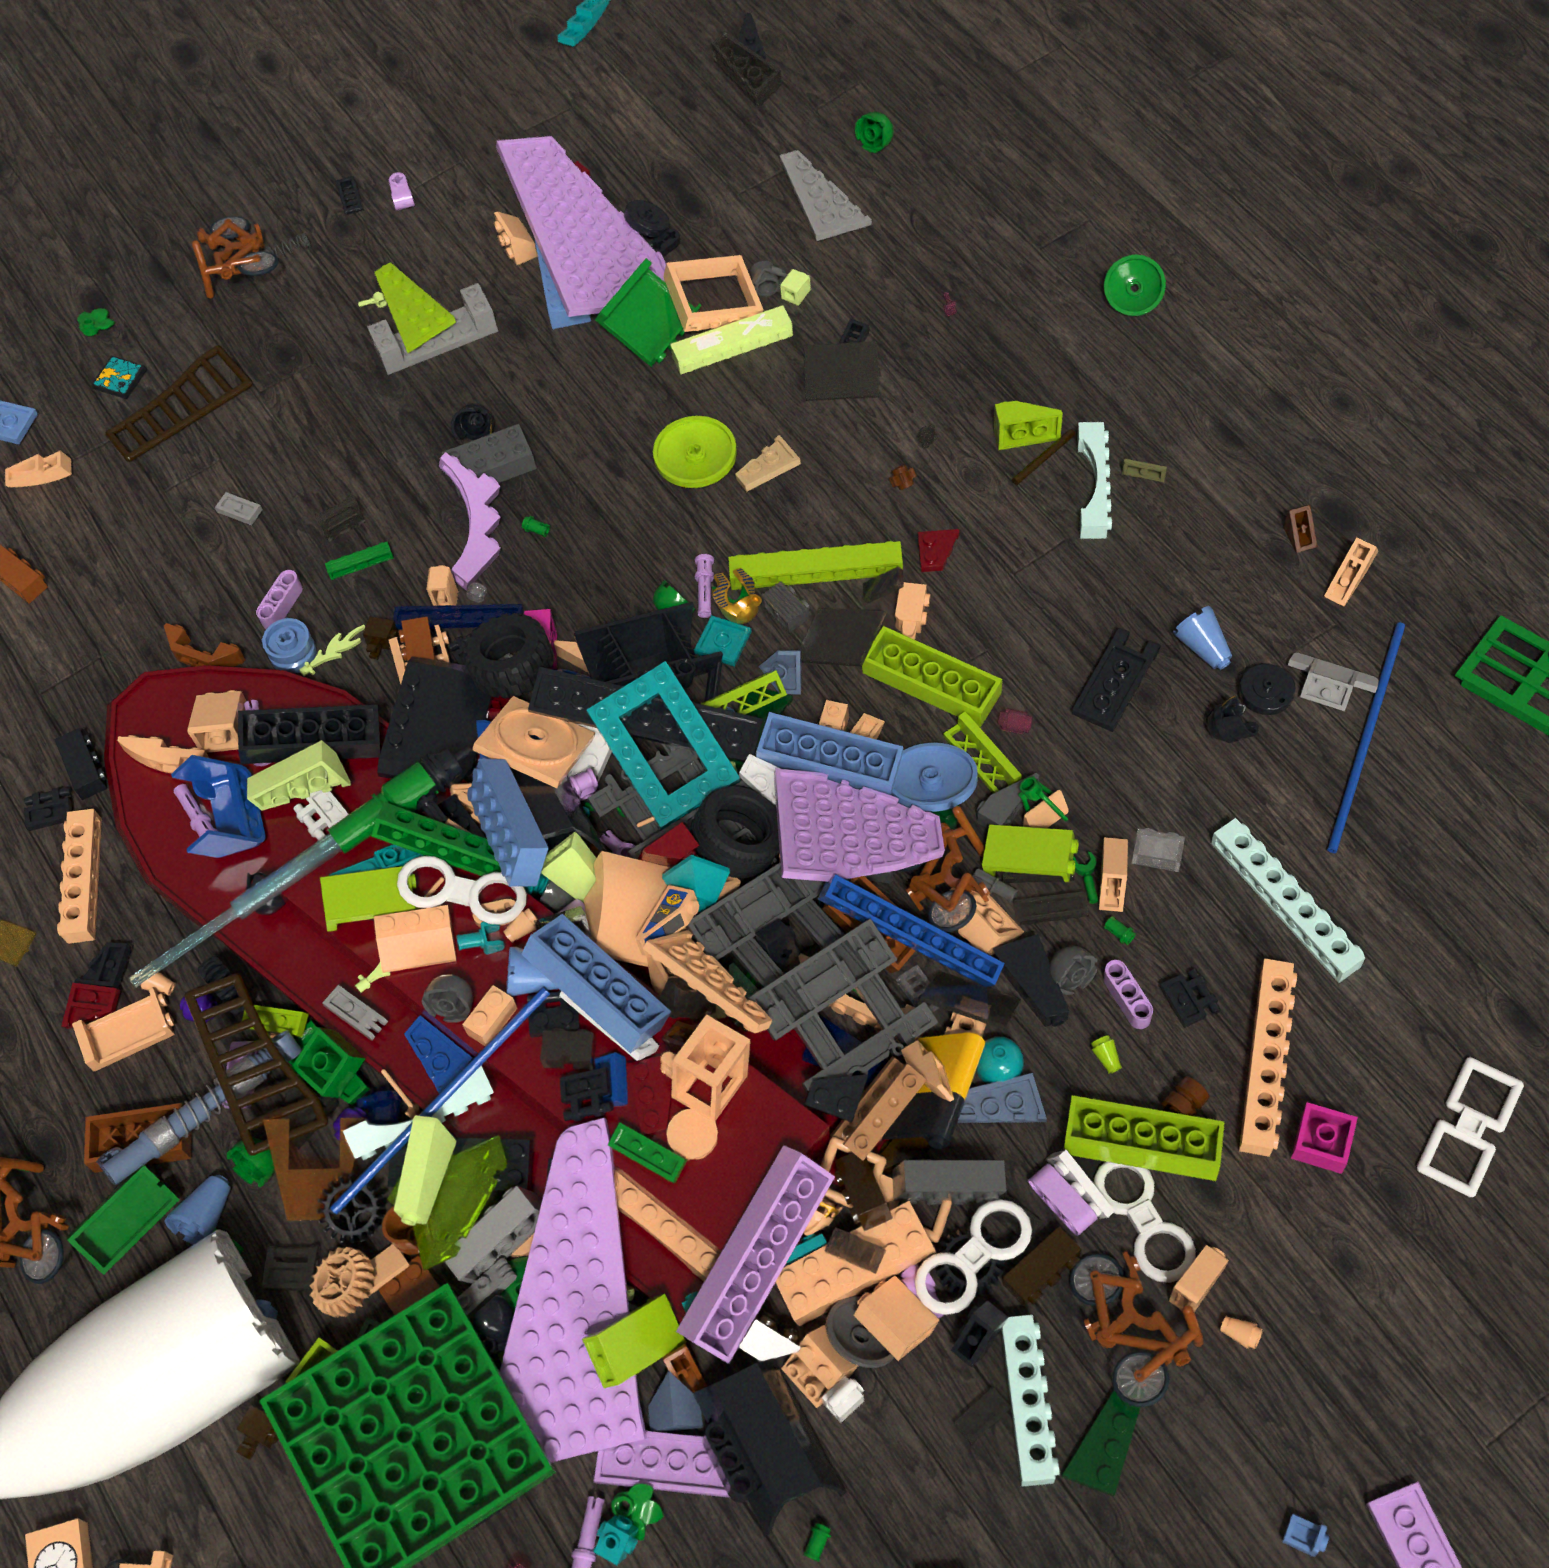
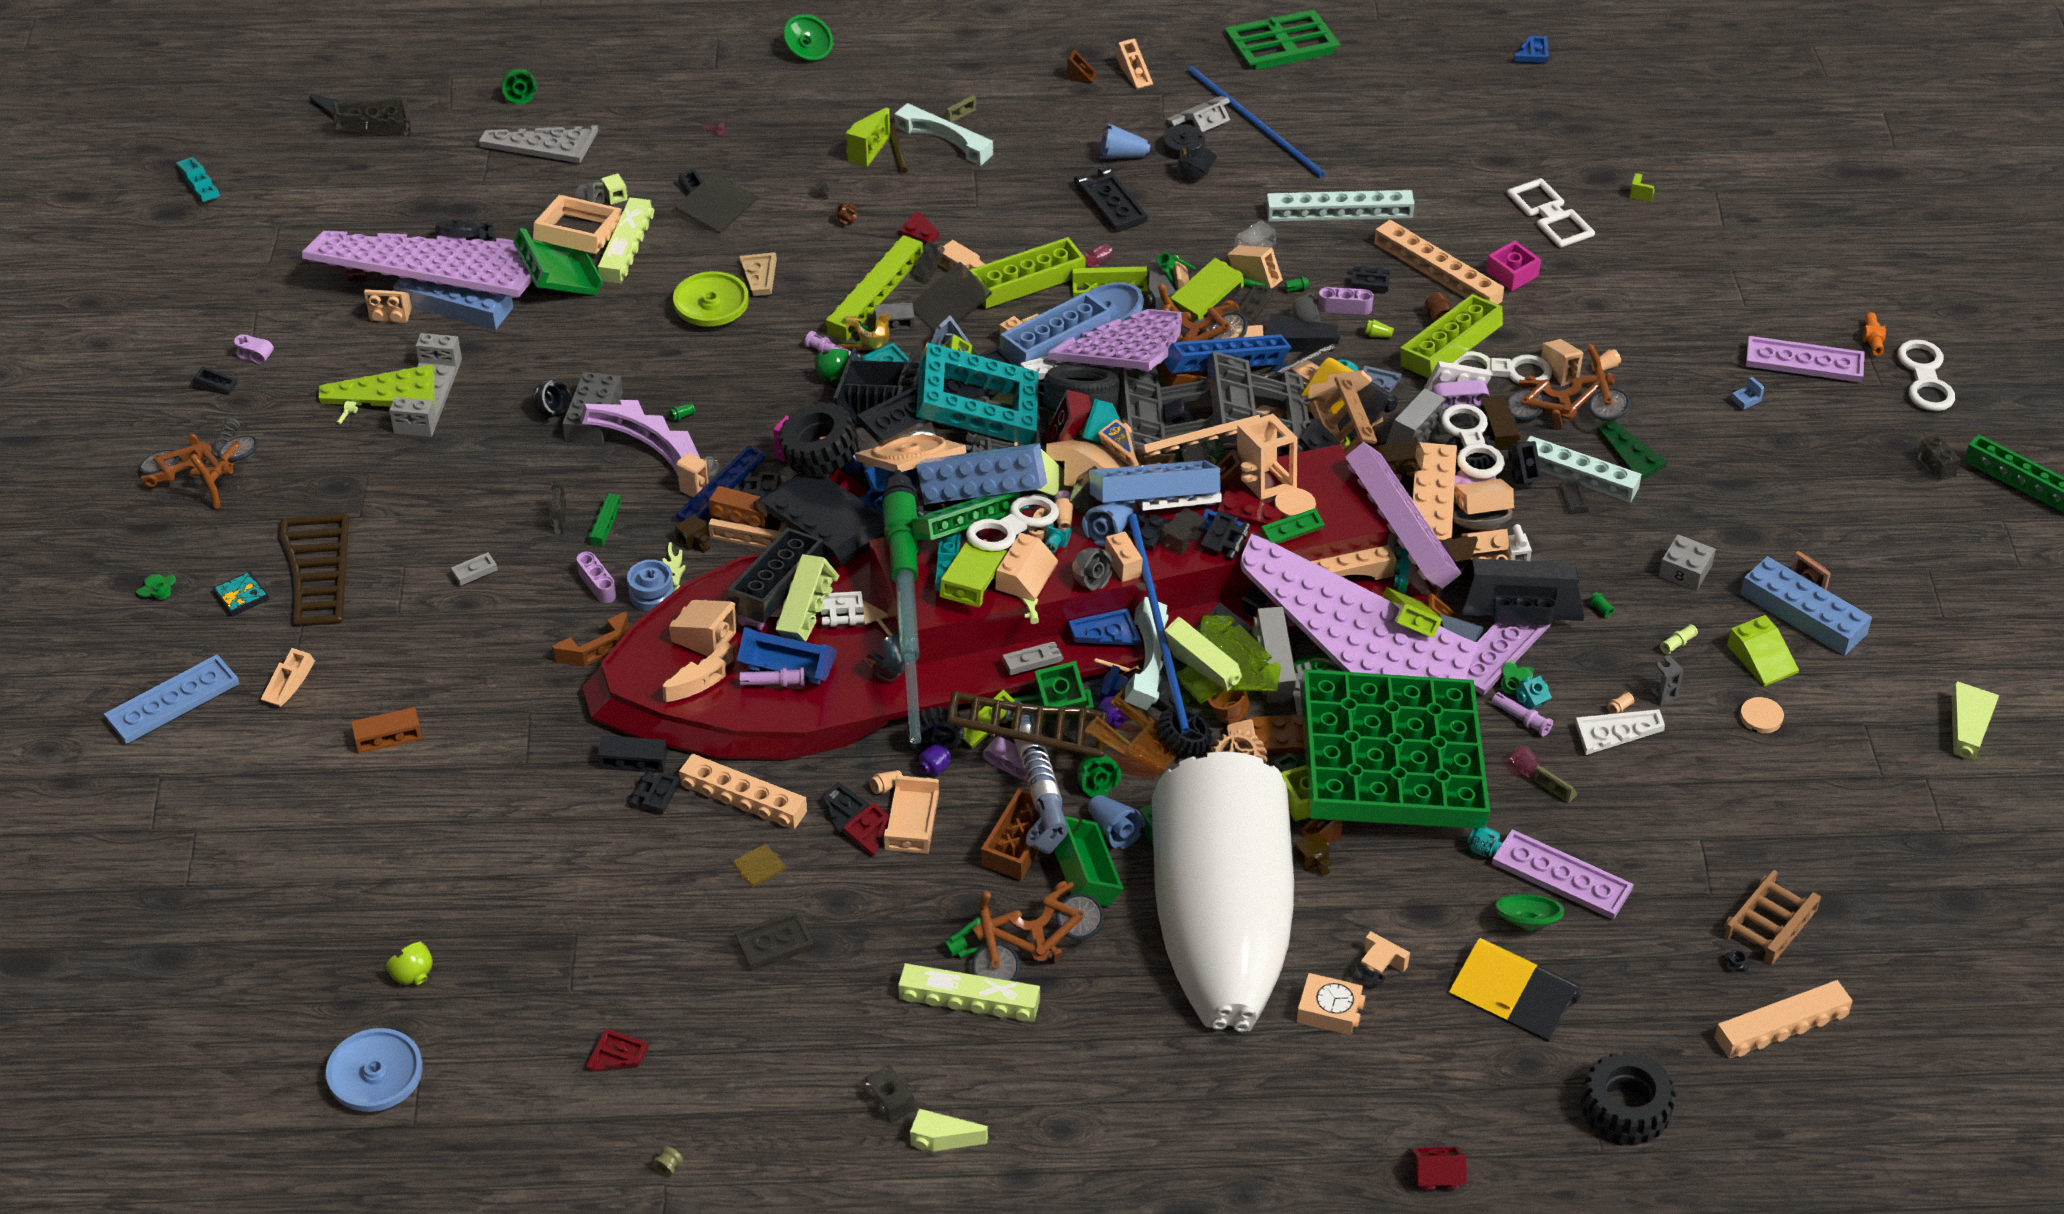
camera: 65 degrees left, 15 degrees down
clear smoke slope [825,1227,886,1274] -> none

